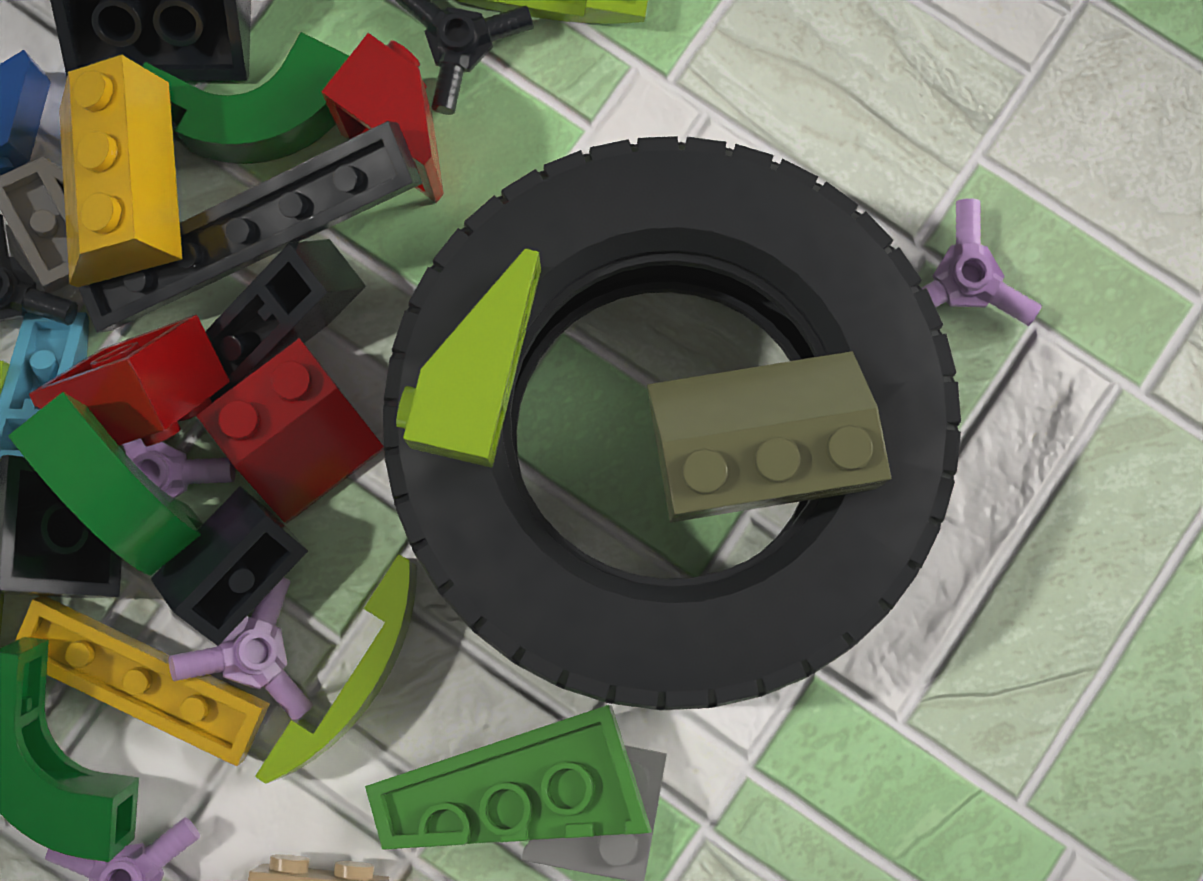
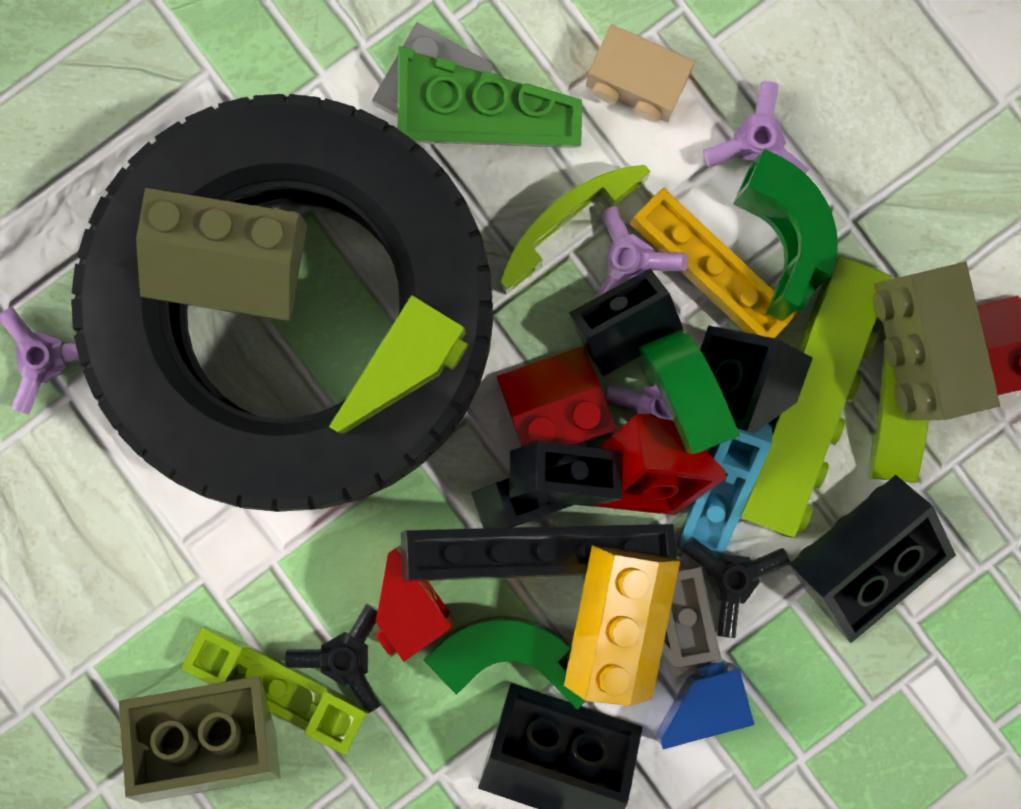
camera: 160 degrees left, 5 degrees up
none -> black brick [509,441,622,507]

